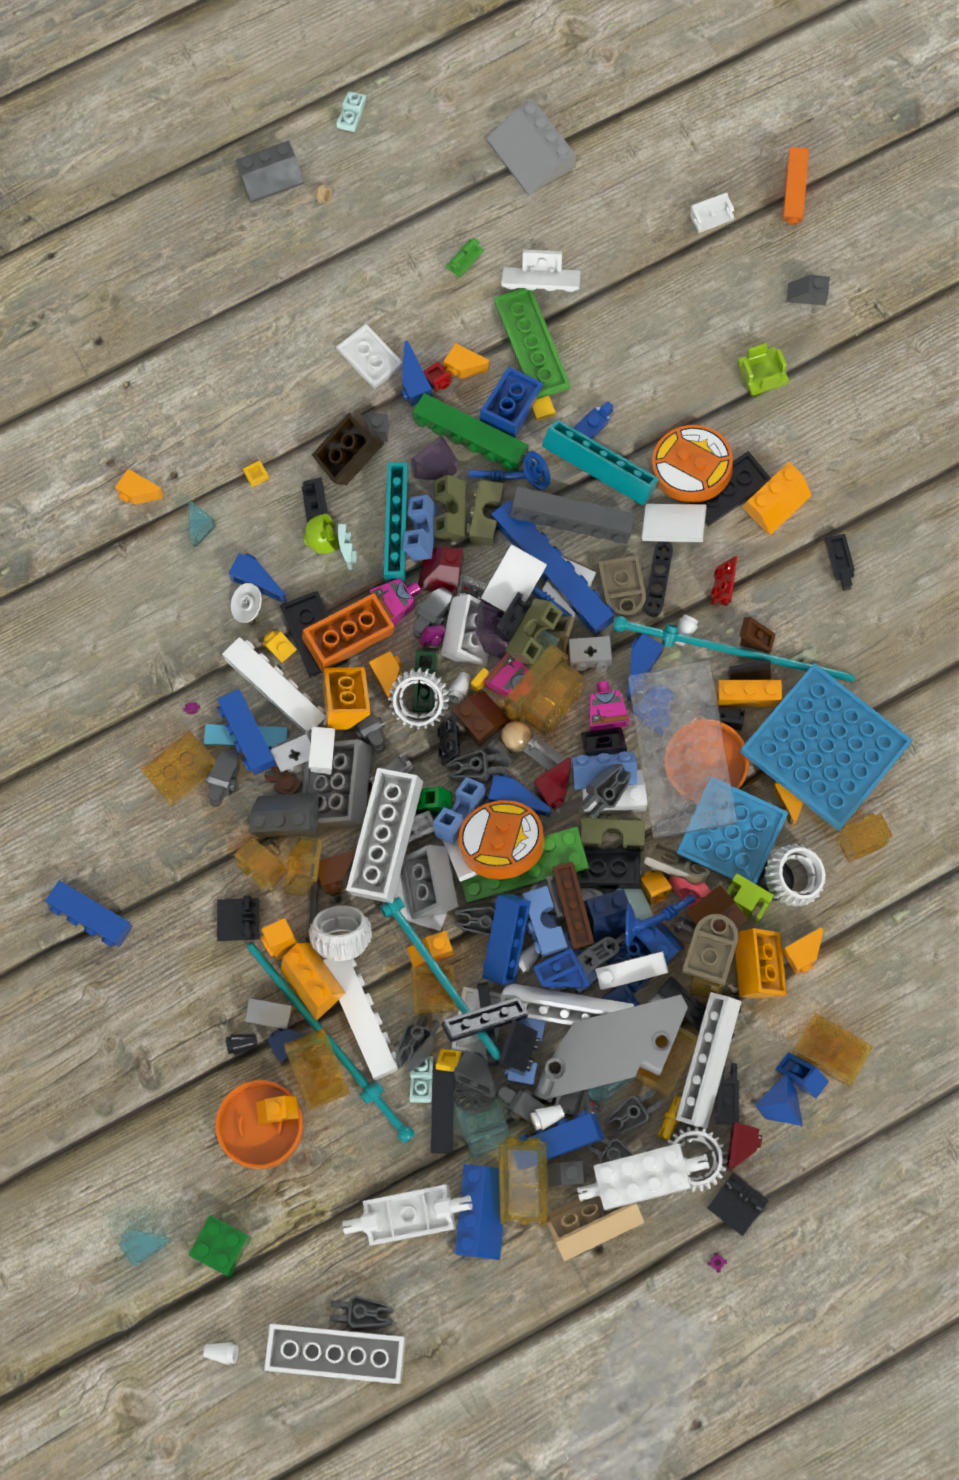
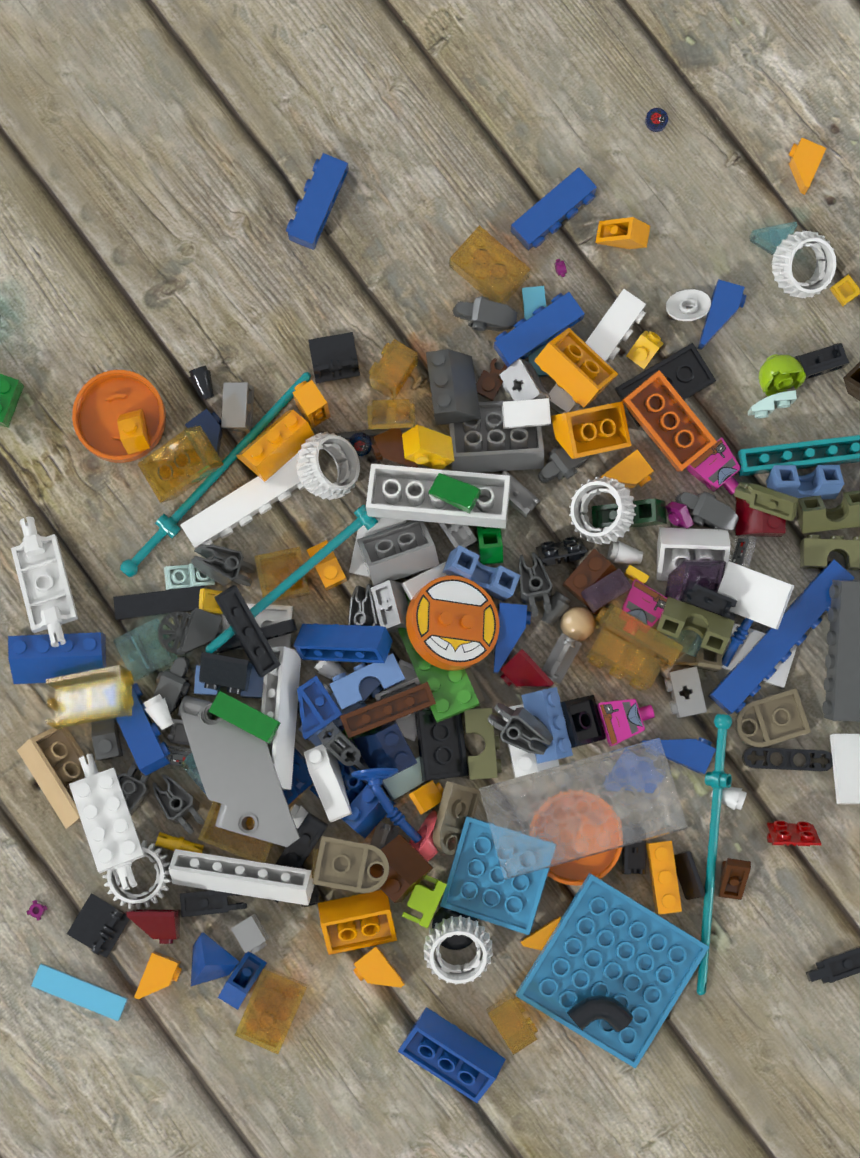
camera: 75 degrees right, 10 degrees up
none -> medium azure tile [31,963,128,1021]
none -> light orange slope [134,951,182,999]
none -> green tile [209,691,281,744]
none -> light grey brick [231,914,270,954]
none -> tile [349,432,372,456]
none -> light grey hinge [371,580,408,633]
none -> blue slope [398,1007,506,1103]
none -> yellow brick [402,424,454,470]
none -> green slope [428,473,481,514]
none -> blue brick [510,167,597,251]
none -> light orange slope [534,328,618,408]
none -> black cylinder [567,995,633,1032]
none -> clear purple plate [581,568,632,613]
none -> light orange slope [595,217,650,249]
none -> tile [645,108,668,132]
none -> olive hinge [734,482,799,521]
none -> white gear [772,230,836,298]

